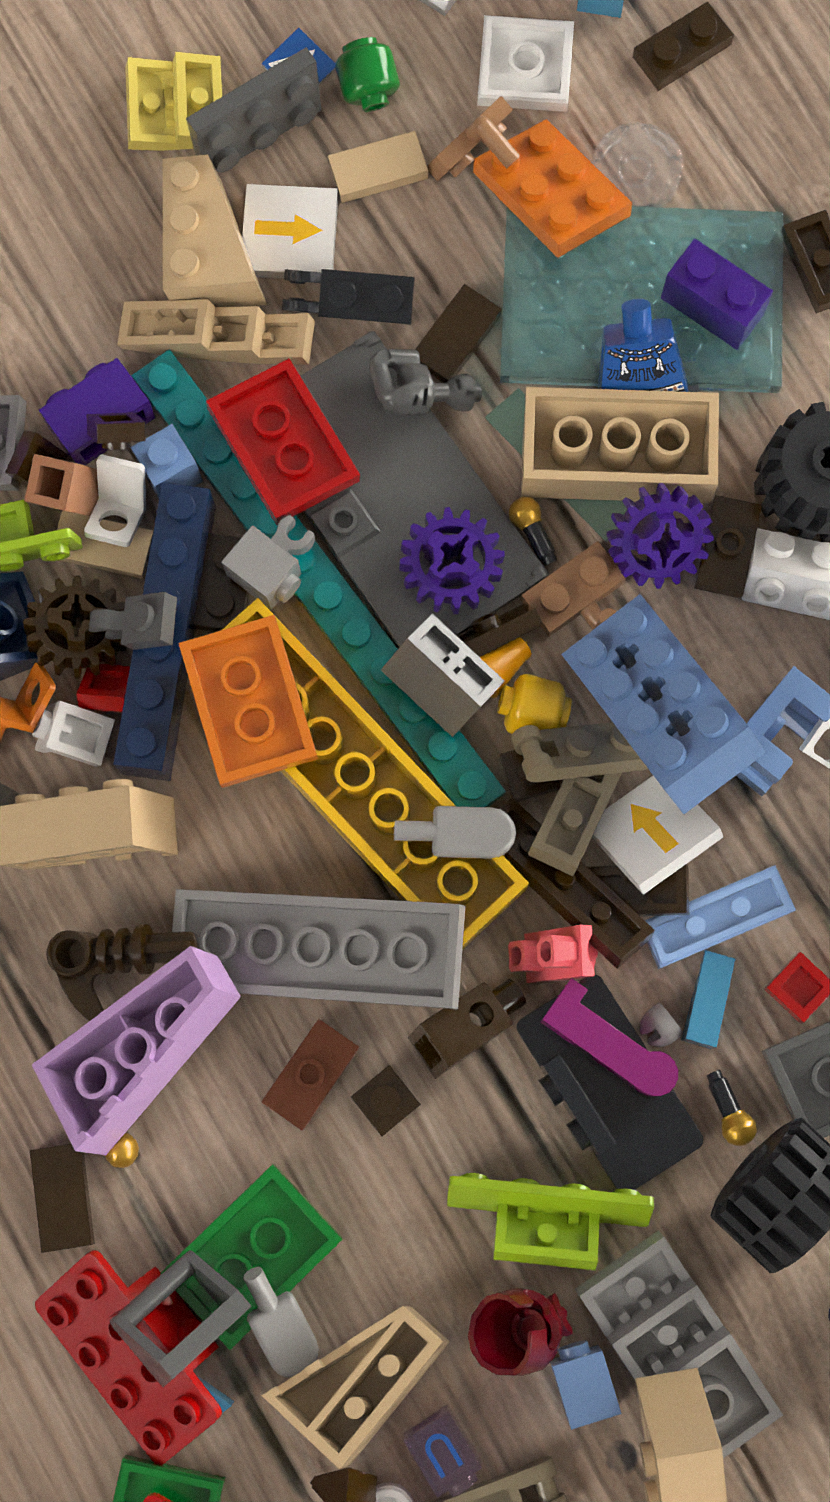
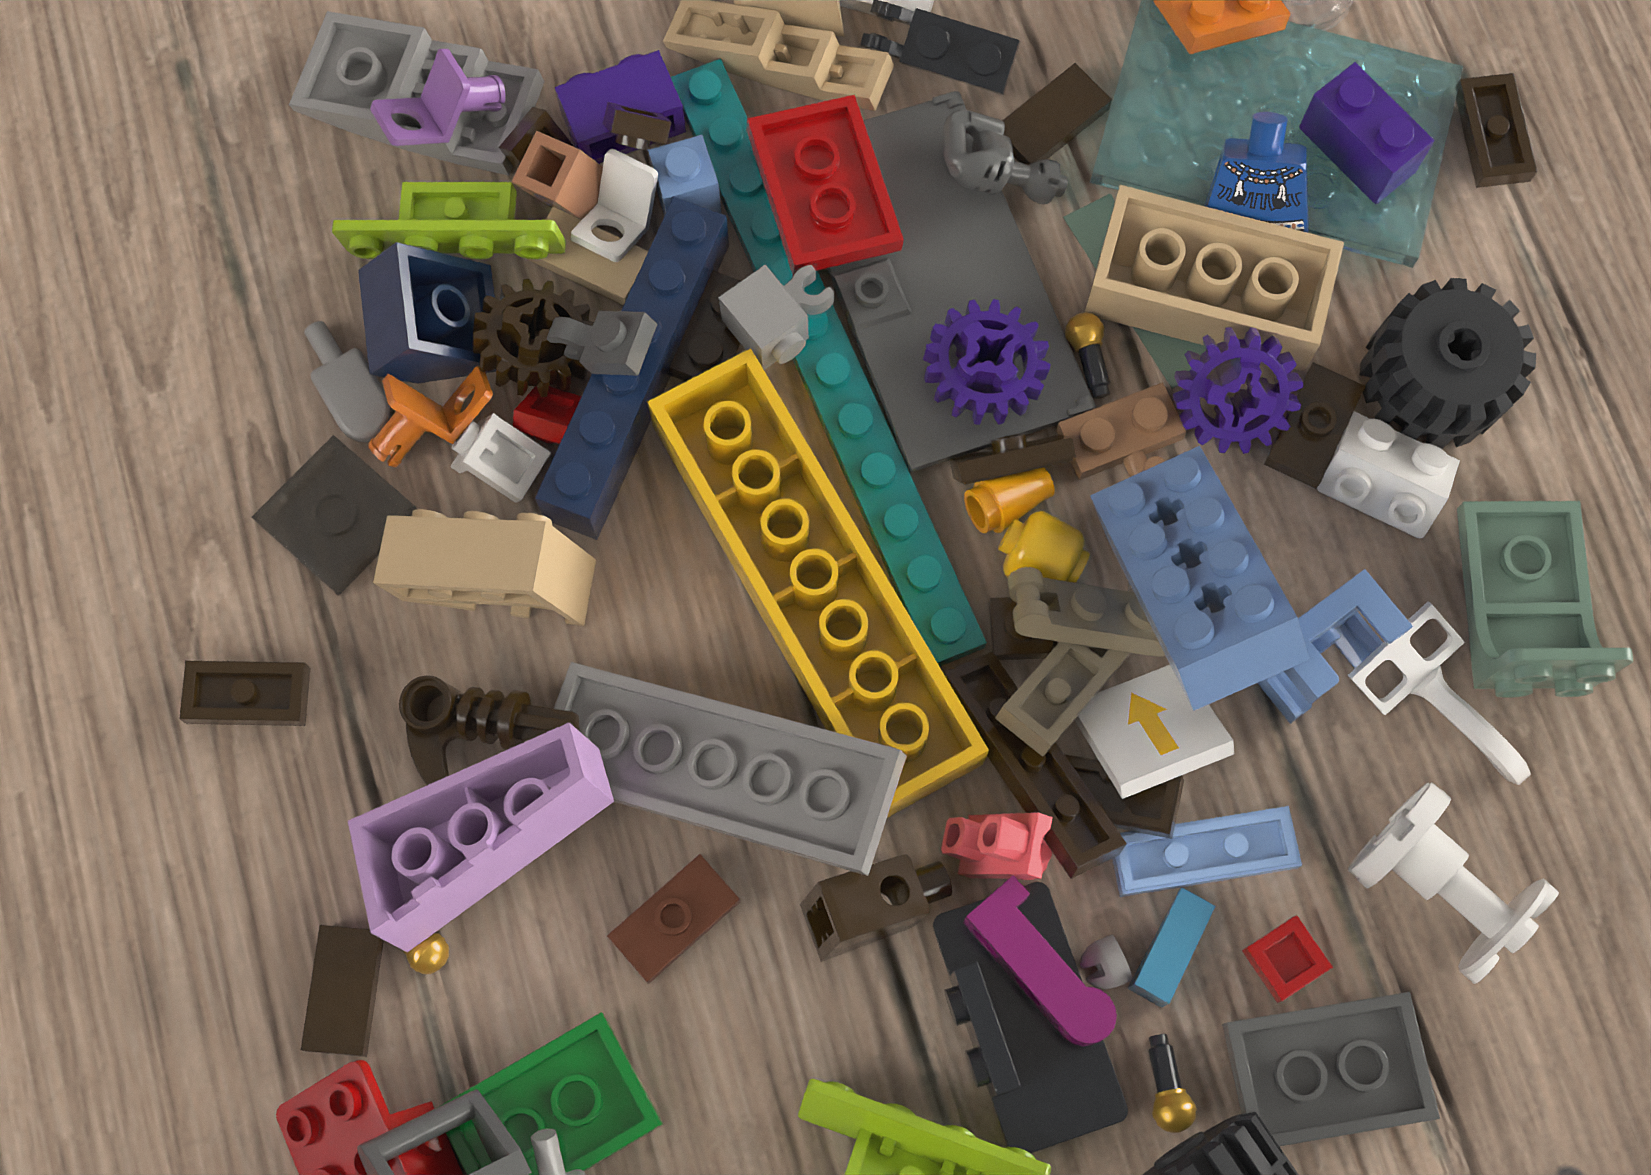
camera: 10 degrees right, 5 degrees down
orange plate [179,614,318,788] -> none
dark brown plate [351,1065,421,1137] -> none
dark grey hinge [381,614,504,737] -> none
light grey piece [394,806,516,859] -> none

